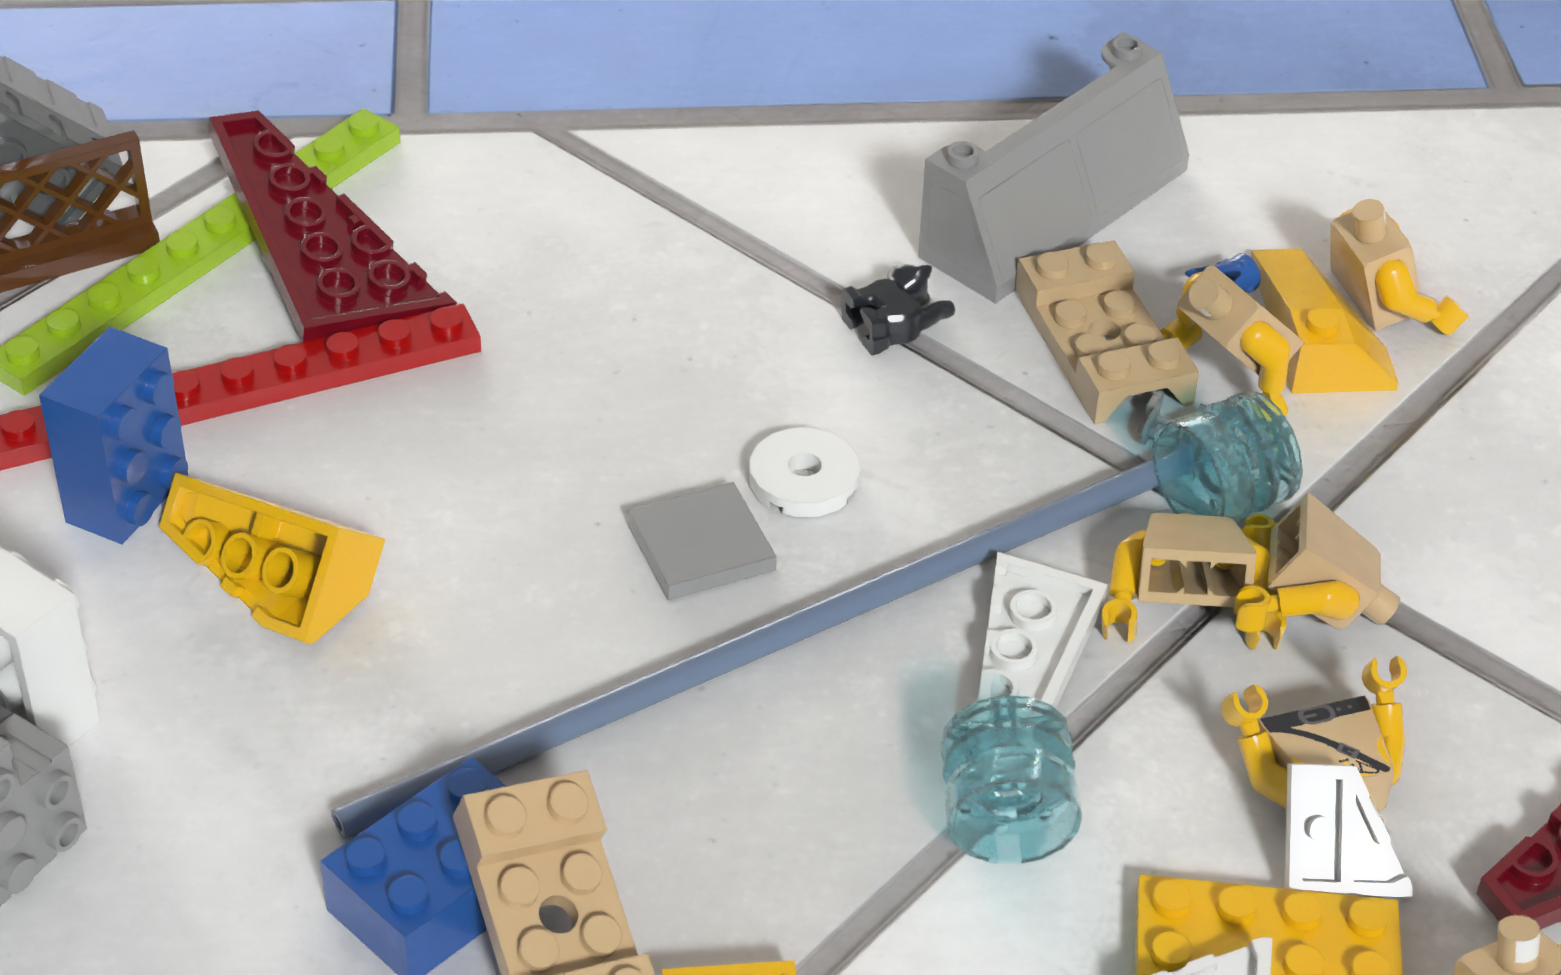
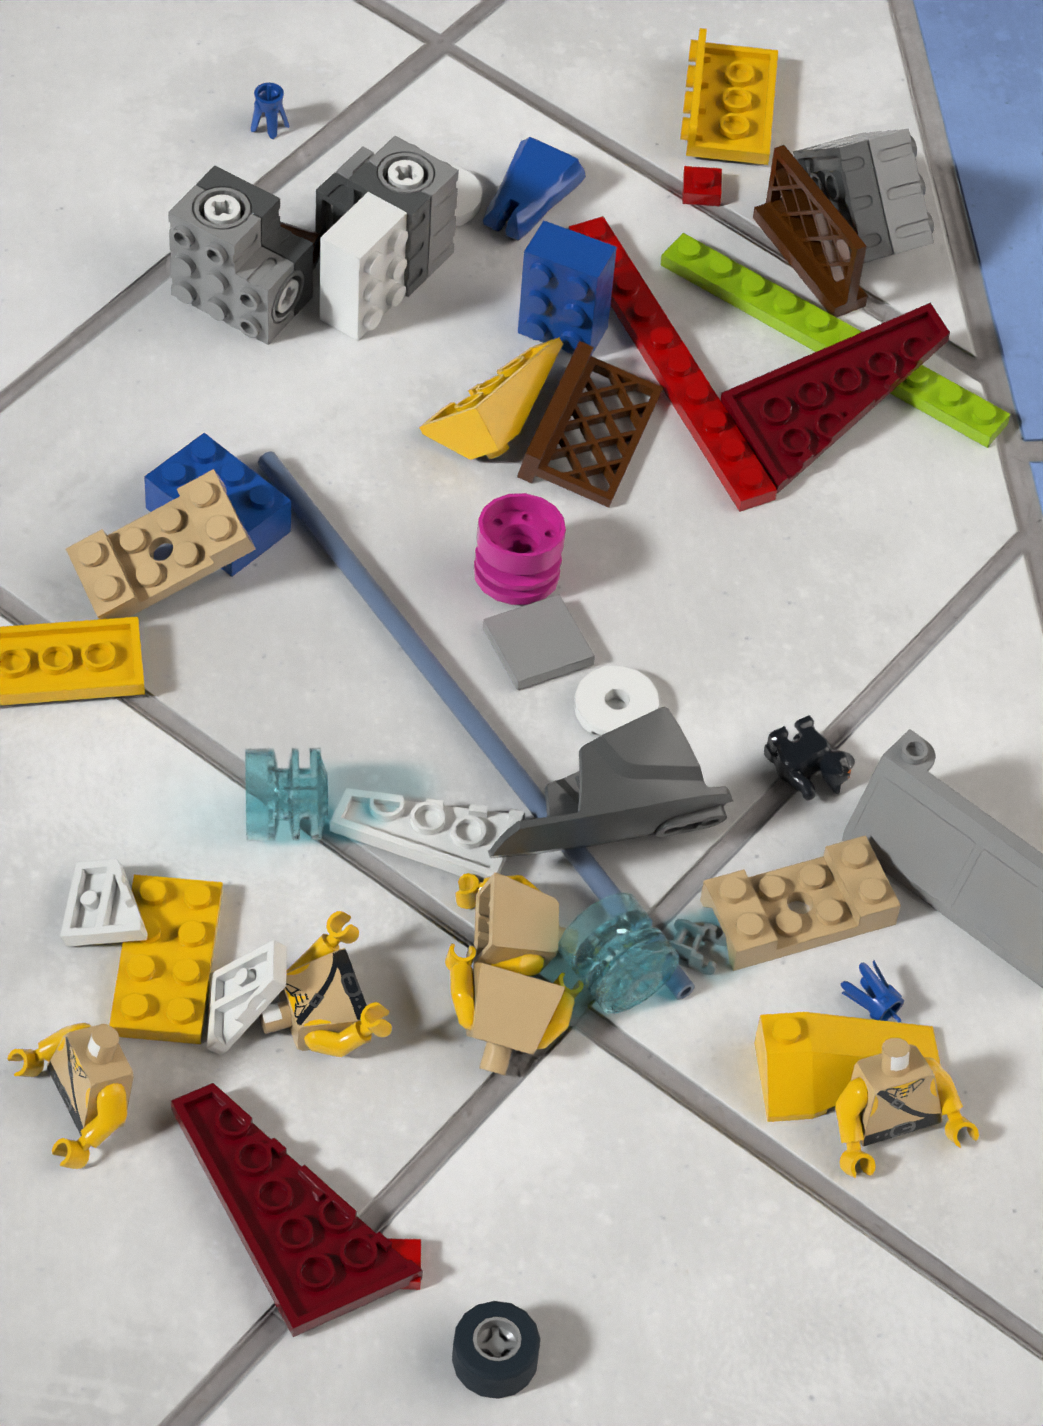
camera: 85 degrees right, 10 degrees up
torso [1160,264,1305,430] -> none
none -> dark pink wheel [473,493,566,605]
none -> dark grey piece [488,707,733,858]
none -> reddish brown fence [517,341,664,508]

